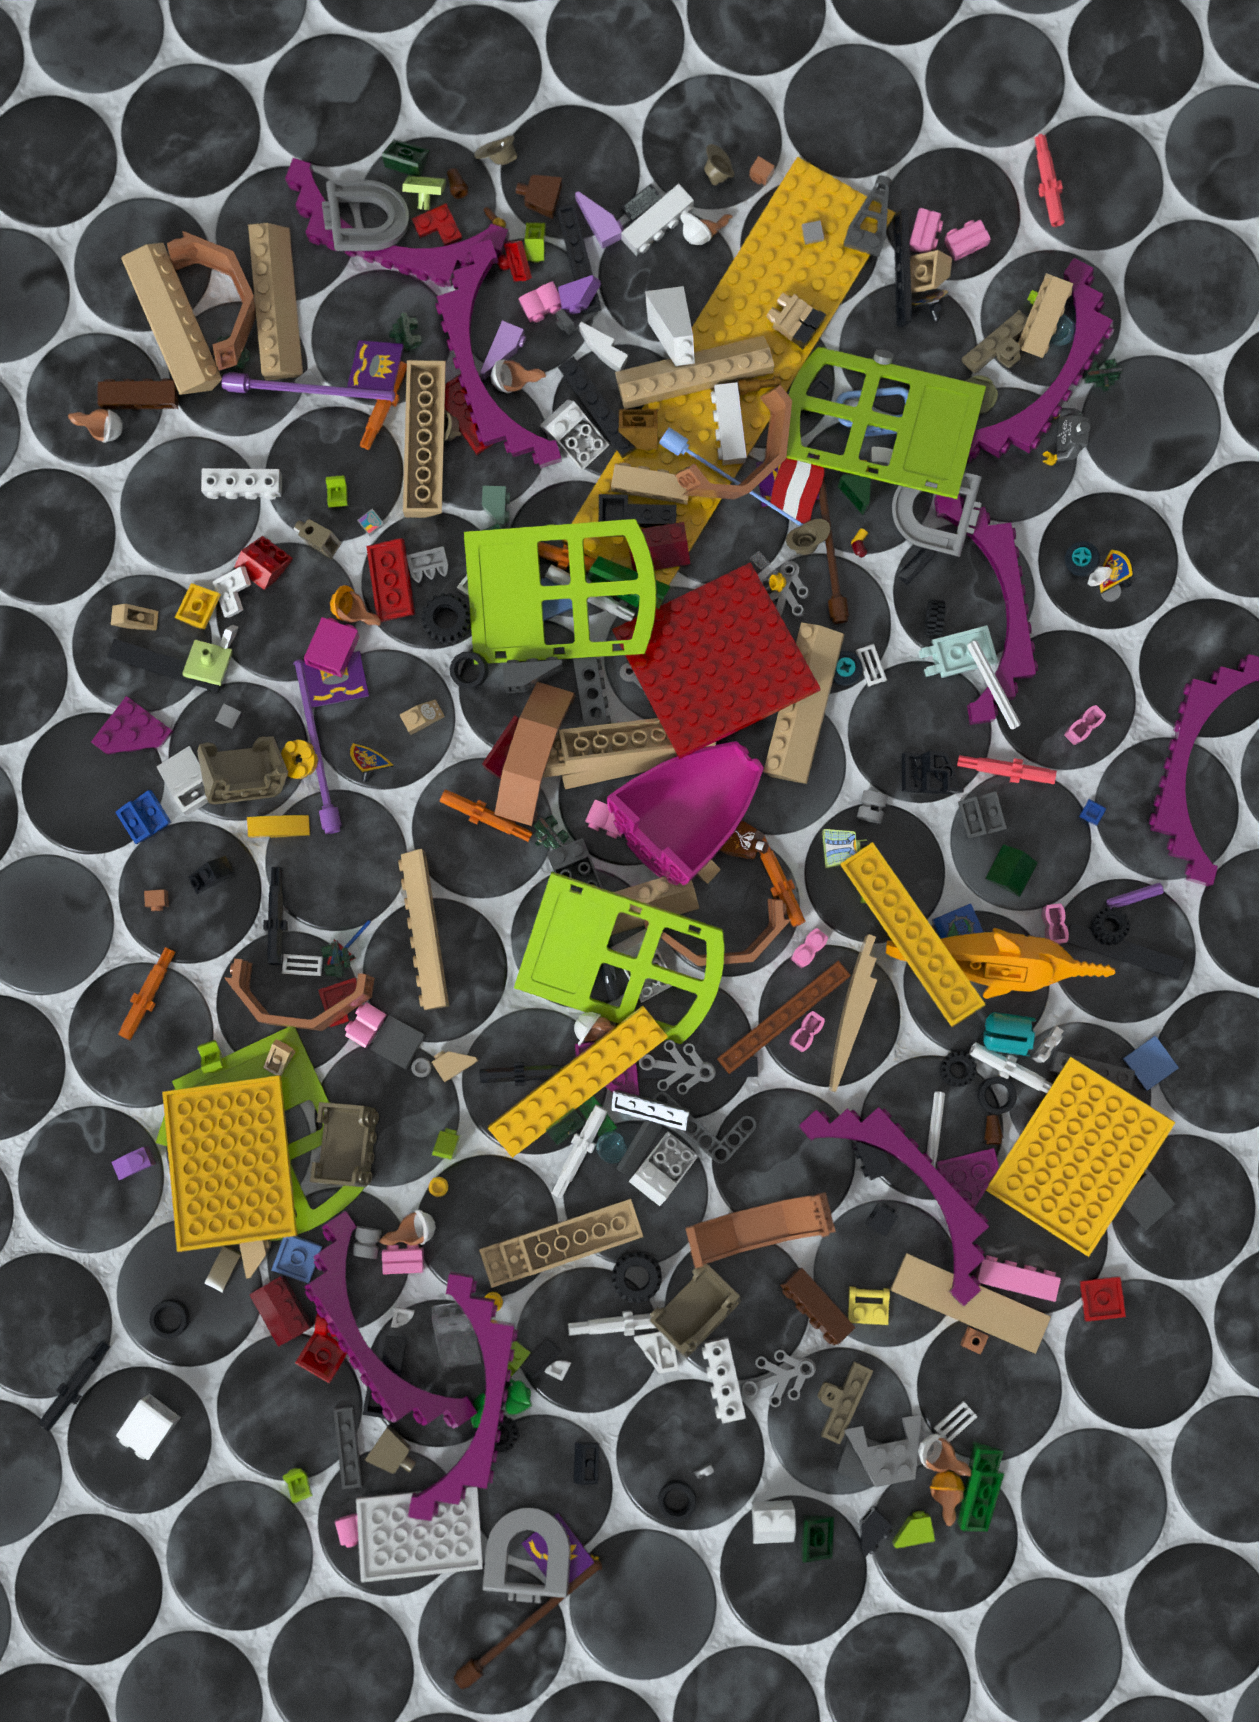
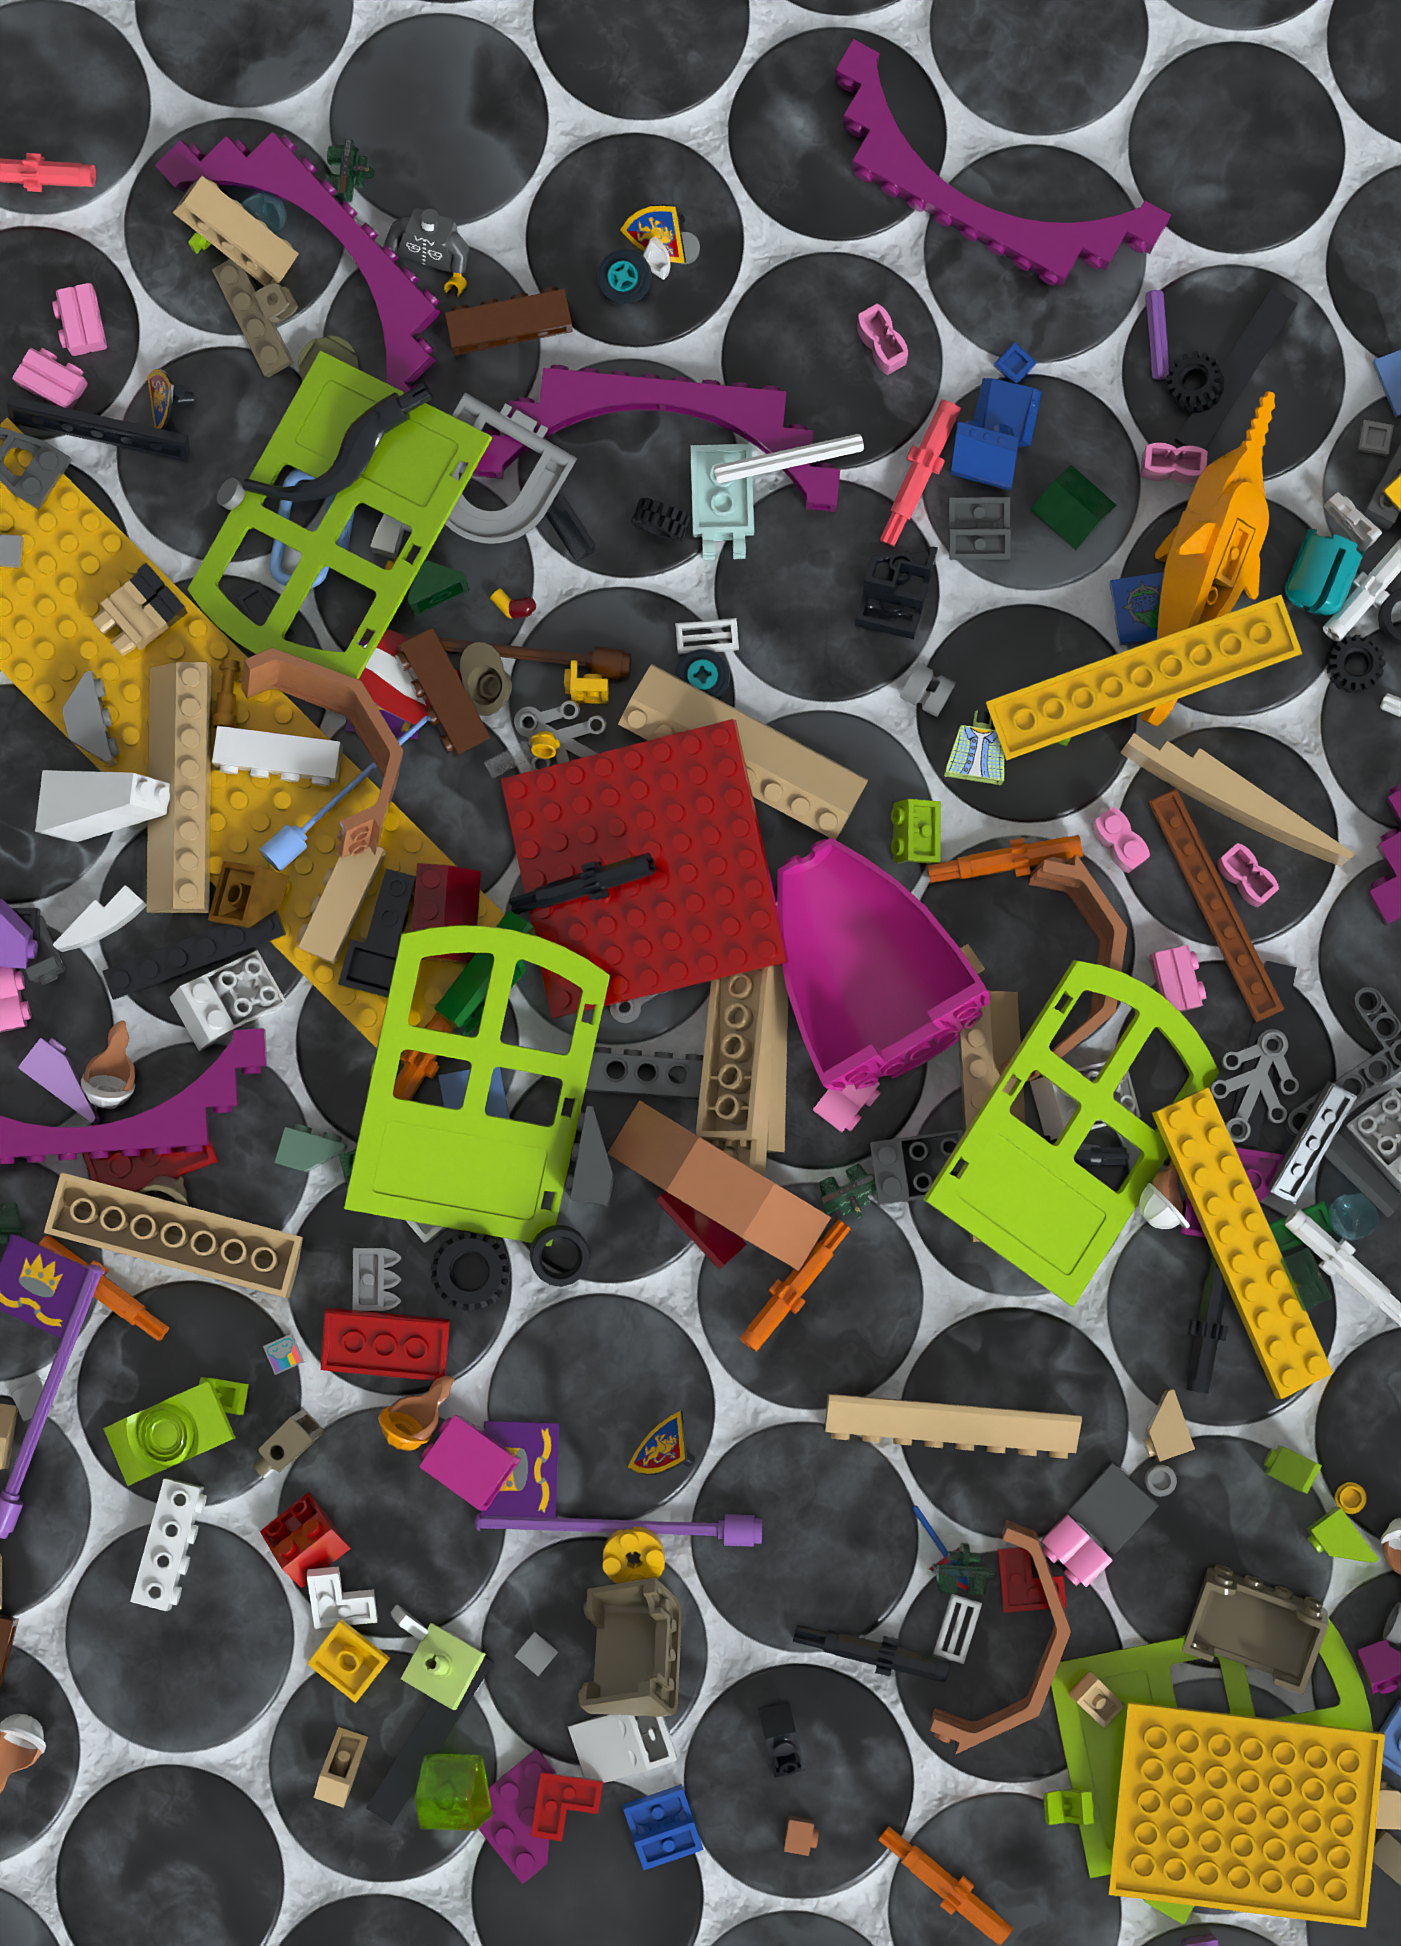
camera: 80 degrees left, 0 degrees up
yellow slope [247,815,310,838] -> none
tan slope [400,699,445,735] -> none
white piece [545,564,635,621] -> none
reddish brown torso [720,820,769,859] -> none
tan slope [910,250,952,294] -> none
none -> light grey slope [62,671,119,766]
none -> lime slope [103,1380,236,1486]
none -> black animal [243,382,434,502]
none -> reddish brown brick [395,628,491,757]
none -> clear neon green slope [415,1754,493,1831]
none -> reddish brown brick [445,287,573,356]
none -> black piece [509,853,656,914]
none -> red plate [530,1771,603,1841]
none -> yellow bracket [564,660,609,705]
none -> lime bracket [891,799,941,864]
none -> blue slope [950,421,1019,491]
none -> blue slope [973,378,1042,447]
none -> bright pink brick [1149,945,1206,1012]
none -> lime slope [1306,1507,1379,1563]
none -> light grey tile [1357,420,1394,457]

